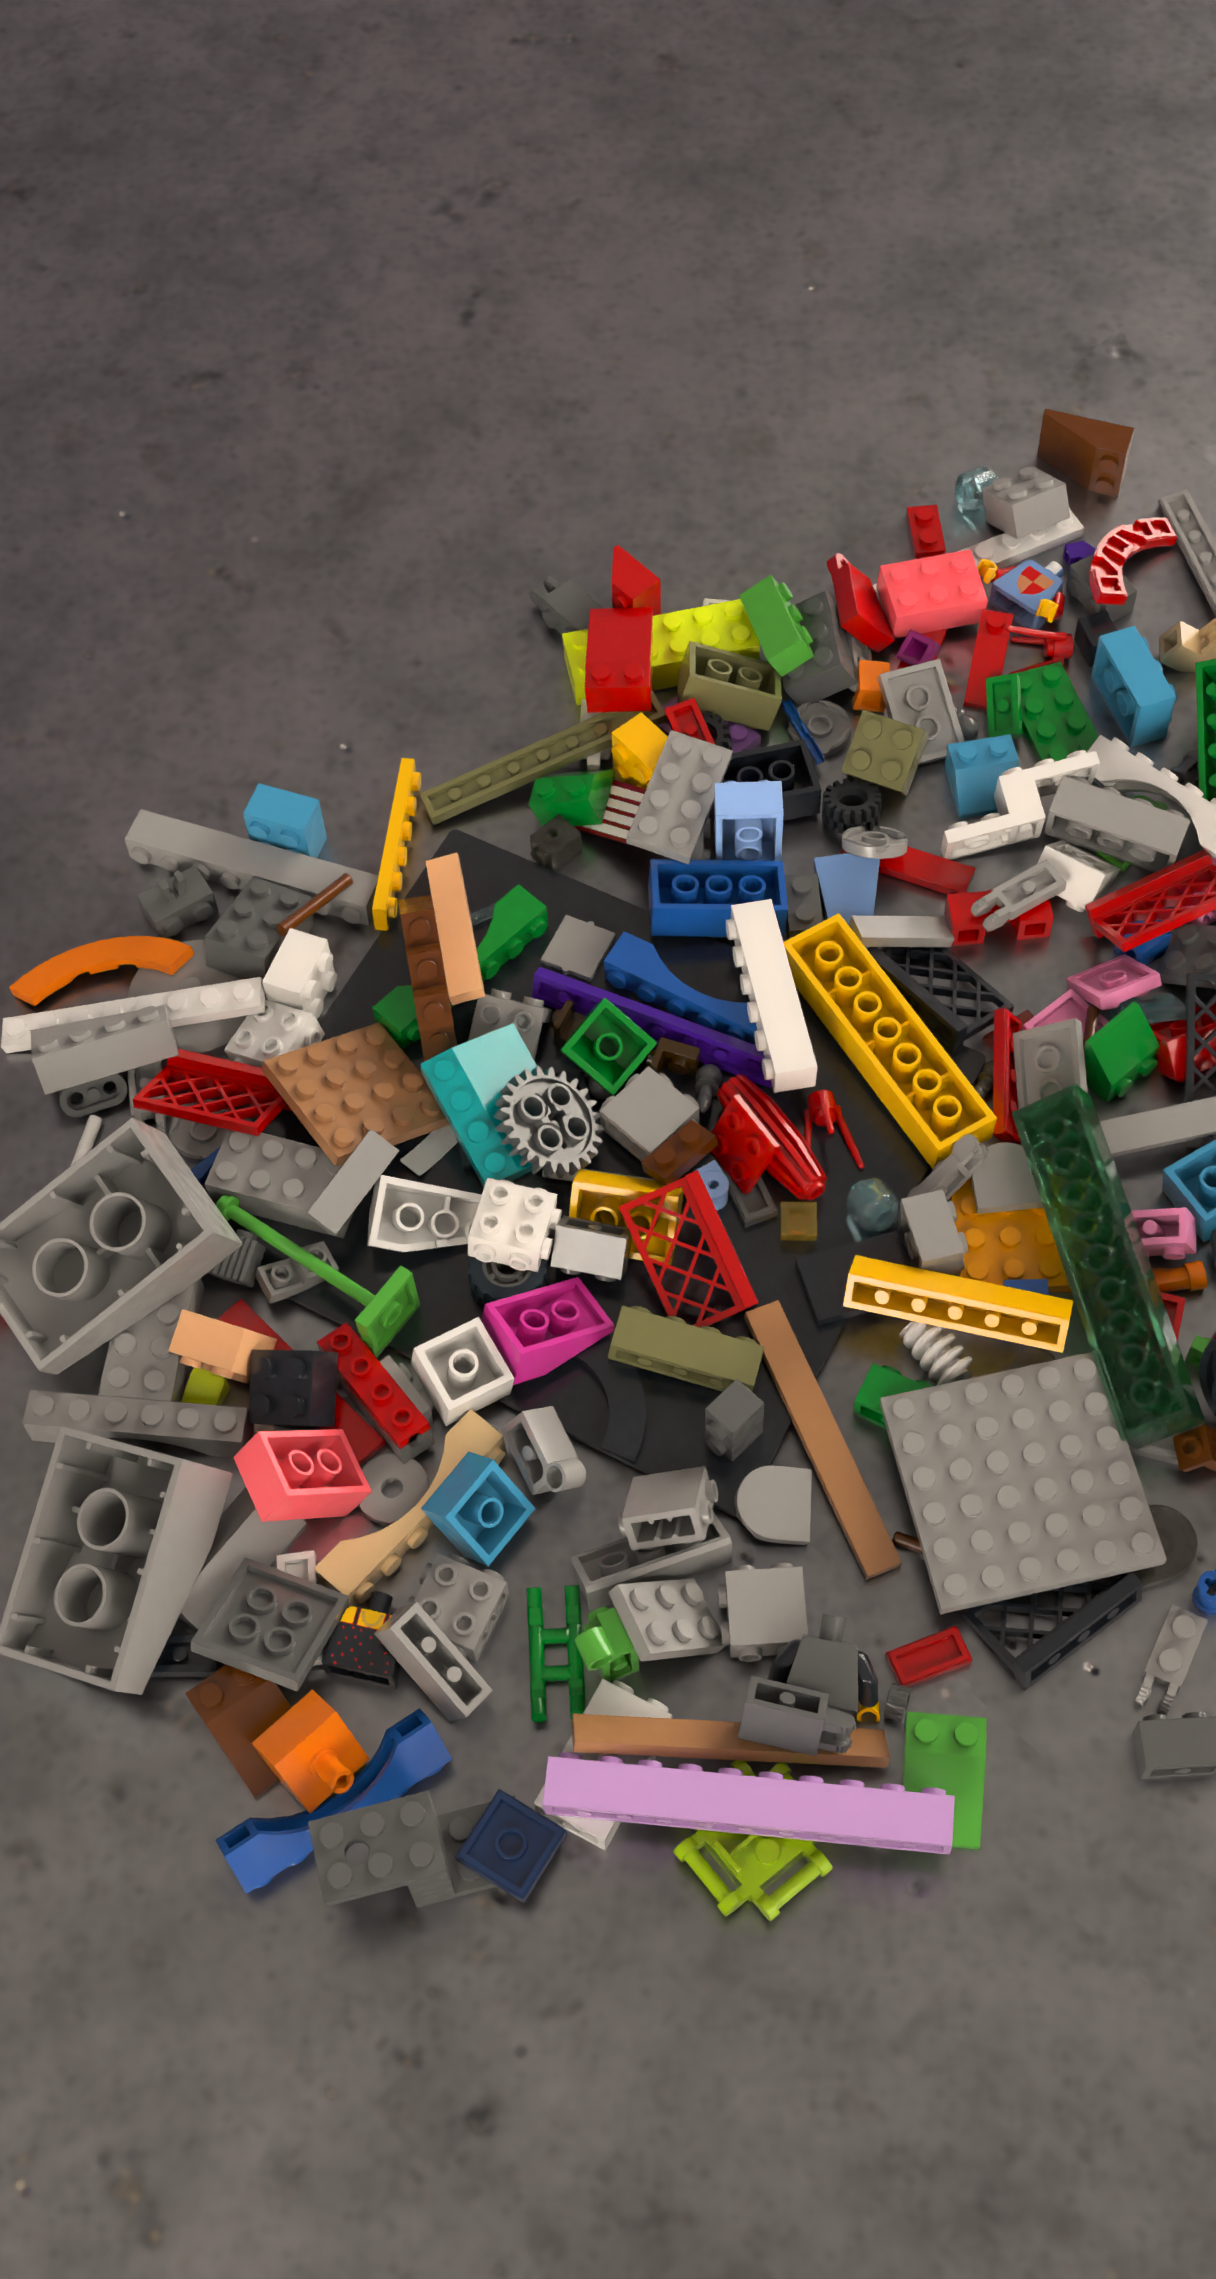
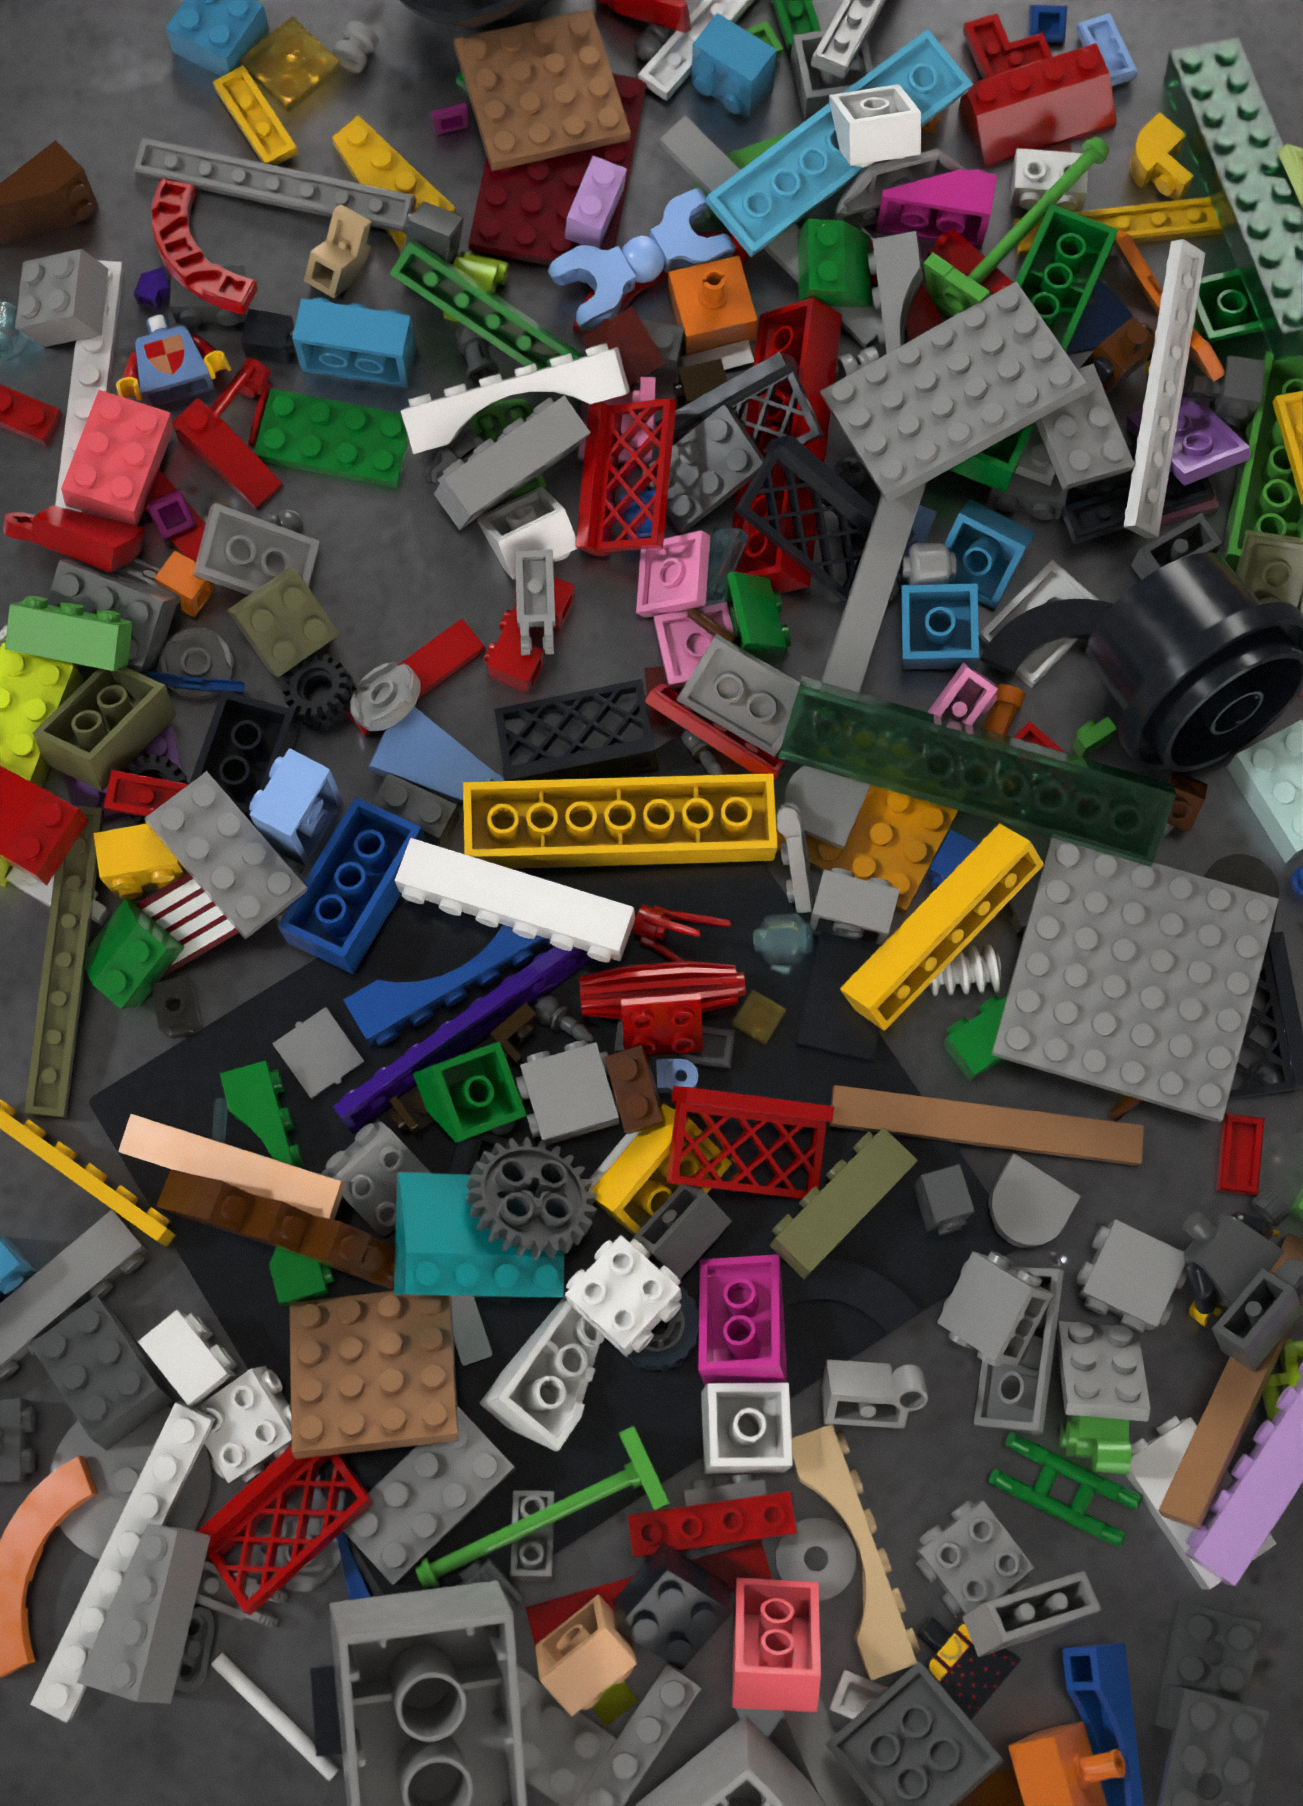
camera: 65 degrees left, 15 degrees up
reddish brown bar [276,873,353,936] -> none
light grey tile [305,1129,399,1236] -> none
dark azure brick [421,1451,536,1566] -> none
dark blue tile [455,1789,567,1903] -> none
light grey tile [848,915,954,947] -> none
white bracket [941,750,1100,860] -> none
dark azure slope [944,734,1019,819] -> none
green plate [986,673,1023,739] -> none

